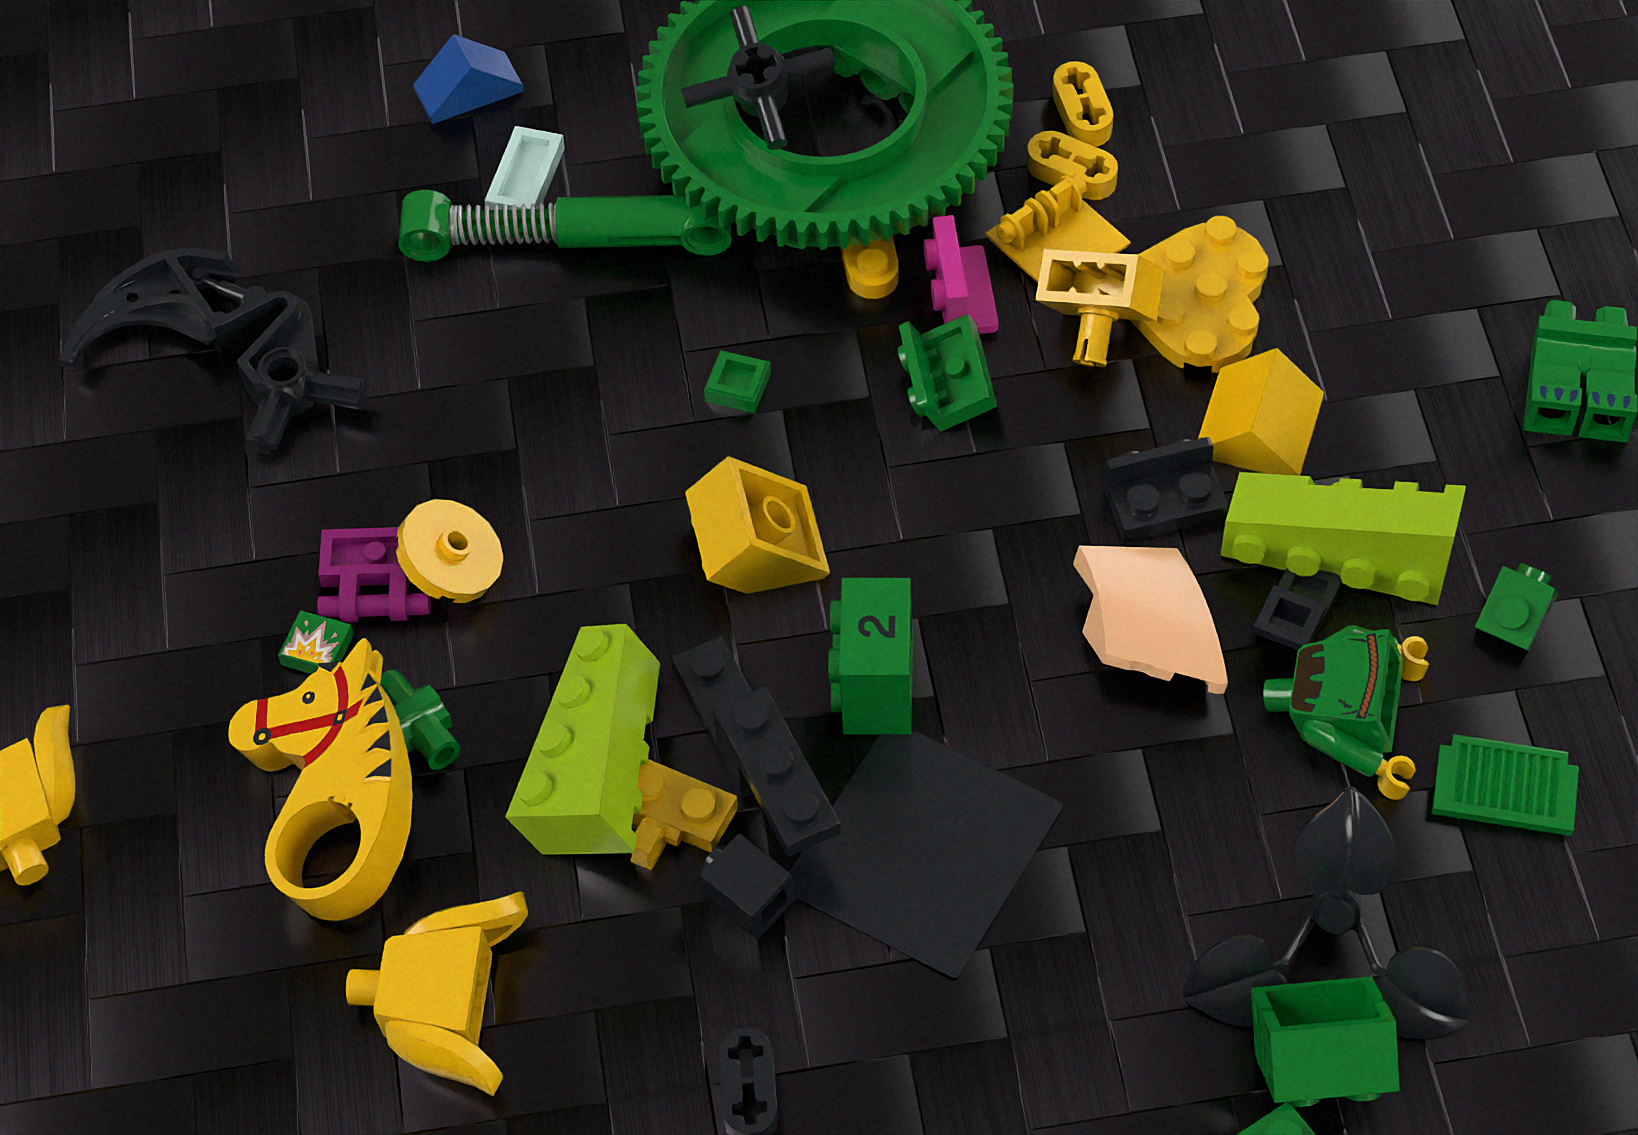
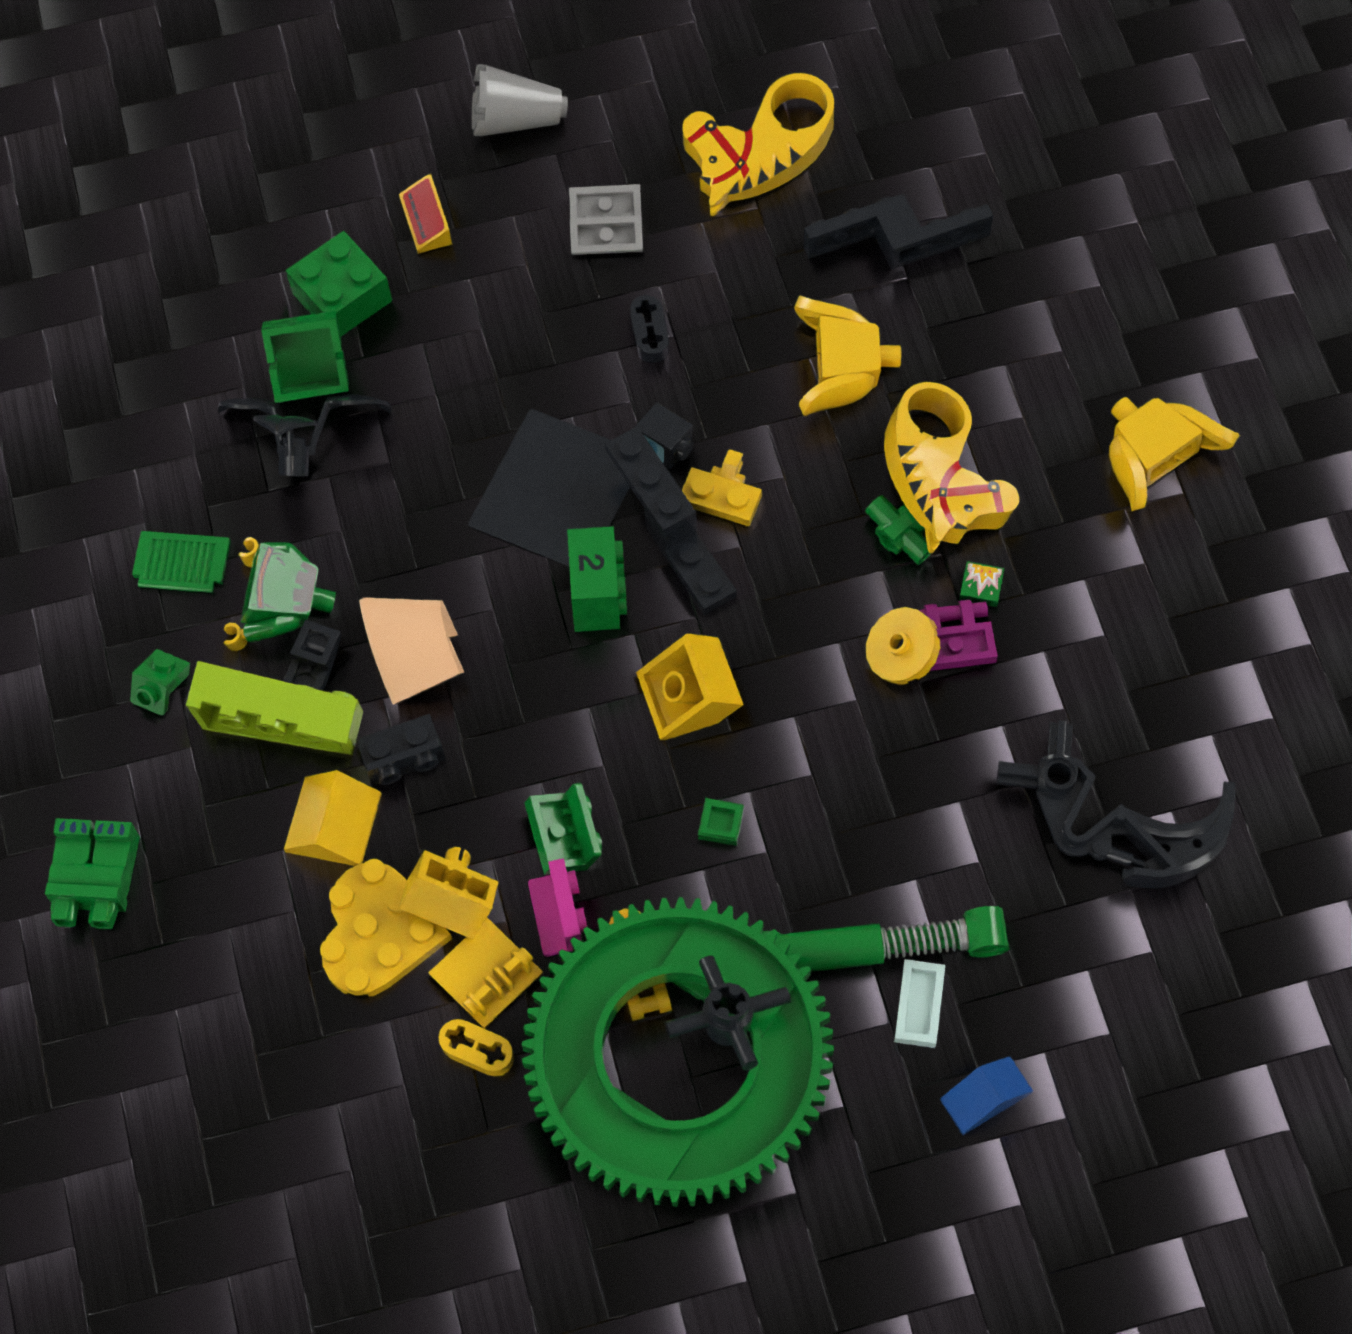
camera: 175 degrees right, 10 degrees up
lime wedge [505,624,660,855] -> none
yellow beam [1052,61,1113,147] -> none

